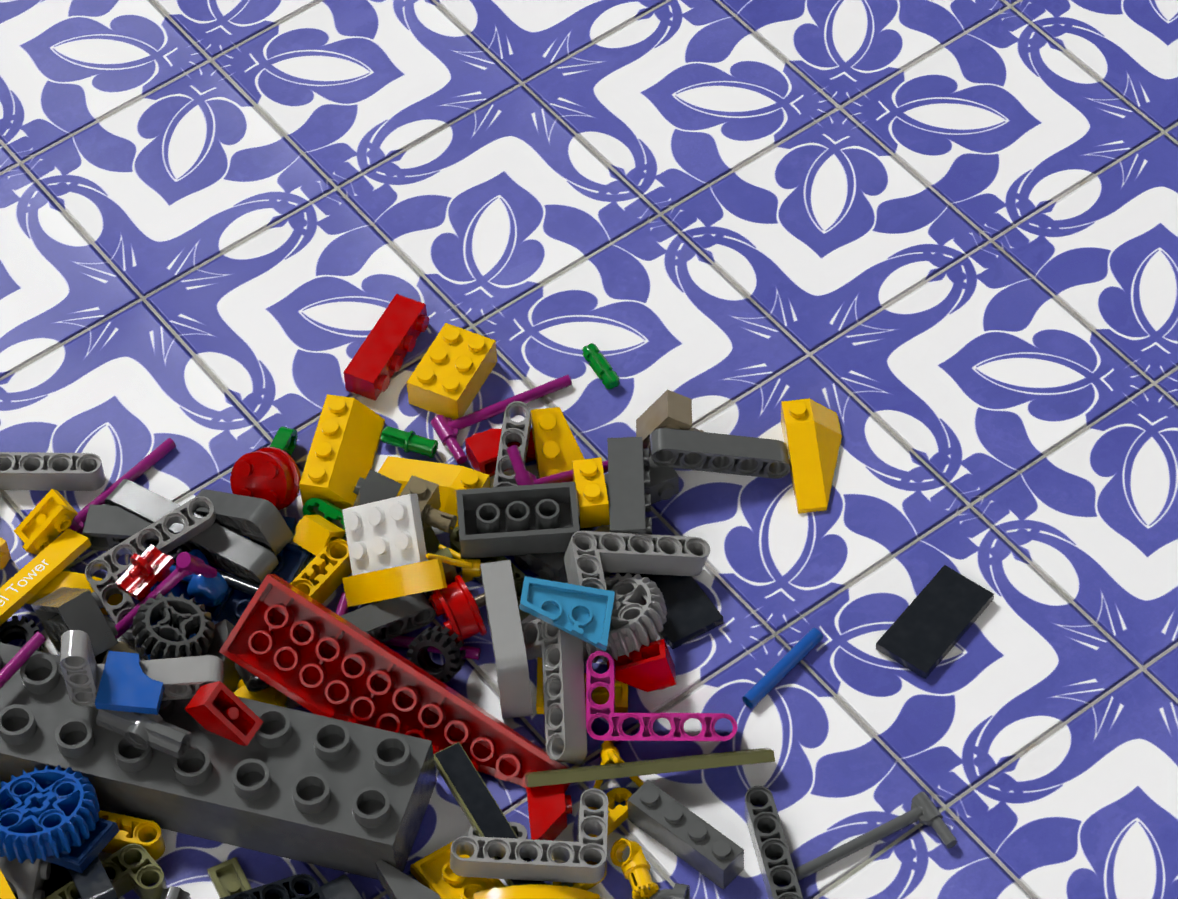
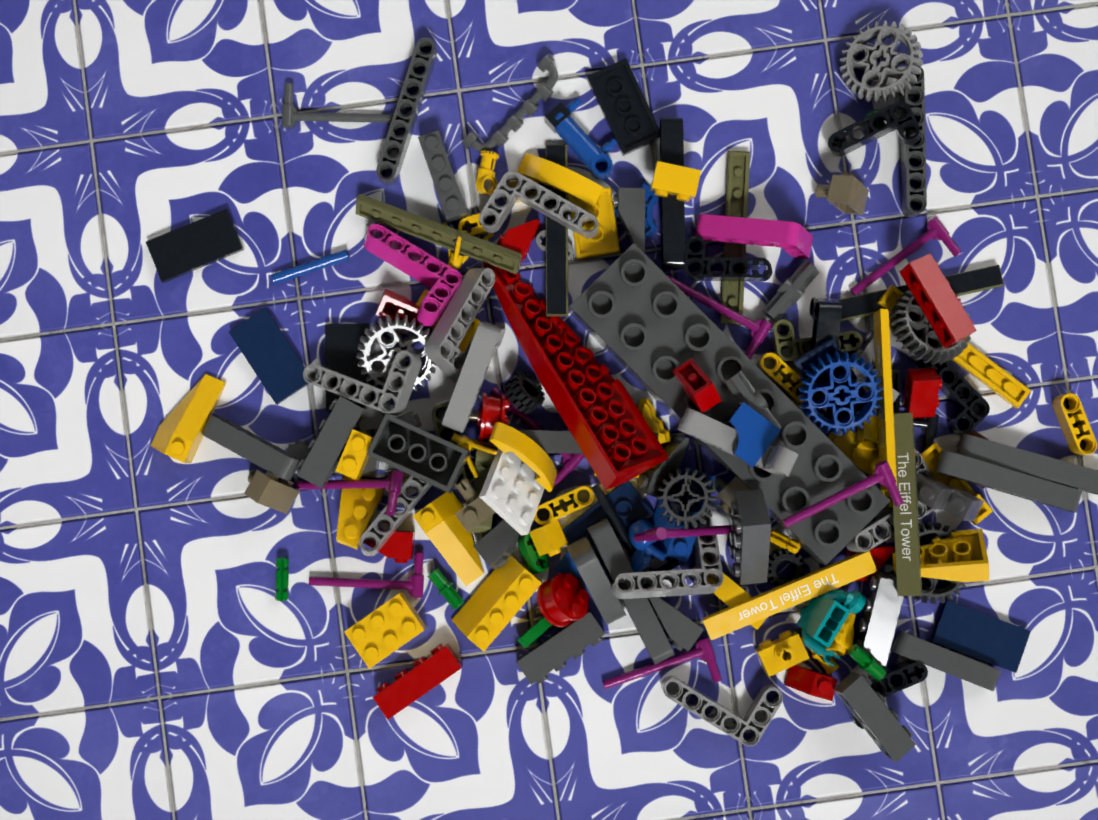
camera: 150 degrees left, 35 degrees up
yellow bracket [14,489,78,555] -> none
red hips [115,544,175,602] -> none
dark azure wing [519,576,615,652] -> none
none -> dark blue tile [229,308,309,405]
none -> dark grey brick [516,609,605,685]
none -> magenta bar [668,276,773,360]

